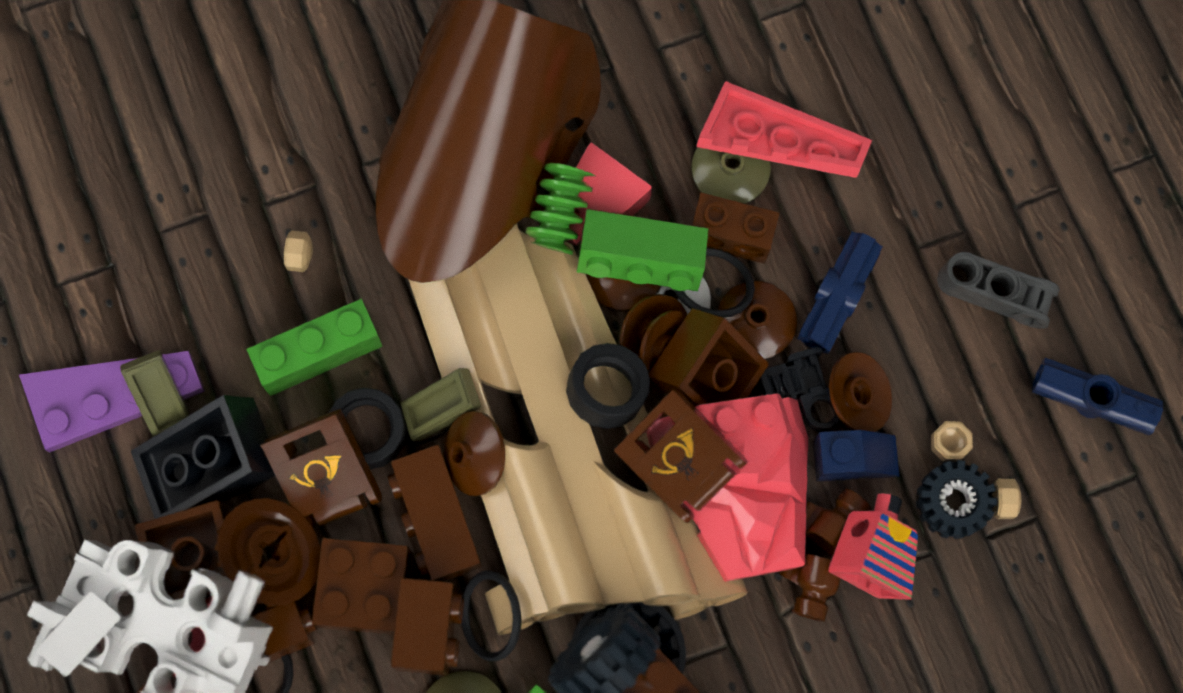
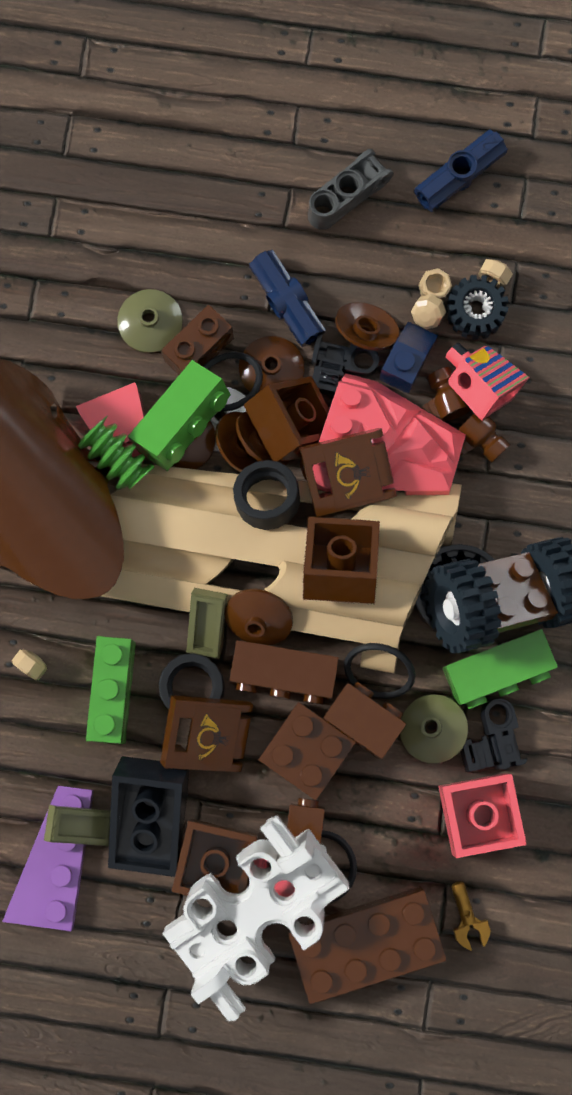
camera: 55 degrees left, 5 degrees up
white sticker [36,591,120,676] -> none
reddish brown gear [214,498,321,608] -> none
coral wing [696,81,872,178] -> none
none -> reddish brown brick [303,517,380,604]
none -> tan tile [411,294,446,329]

